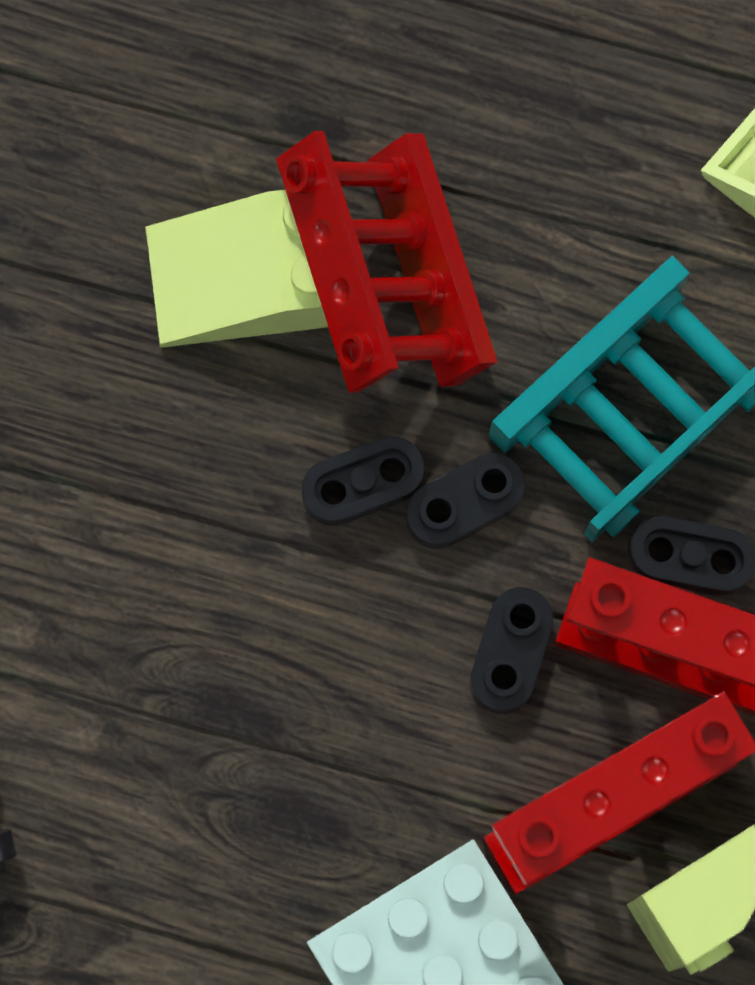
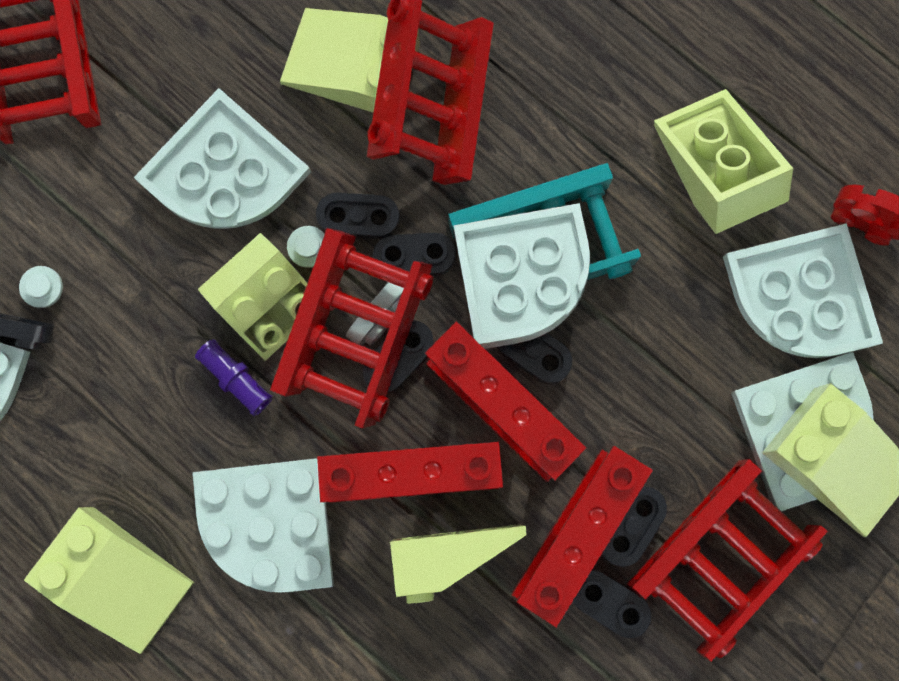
camera: 30 degrees right, 5 degrees up
none -> light aqua plate [134,88,311,229]
none -> dark purple pin [195,339,273,416]
none -> yellowish green slope [198,233,307,361]
none -> red fence [270,228,433,429]
none -> light aqua plate [287,226,325,268]
none -> light aqua plate [346,282,404,346]
none -> light aqua plate [454,203,590,349]

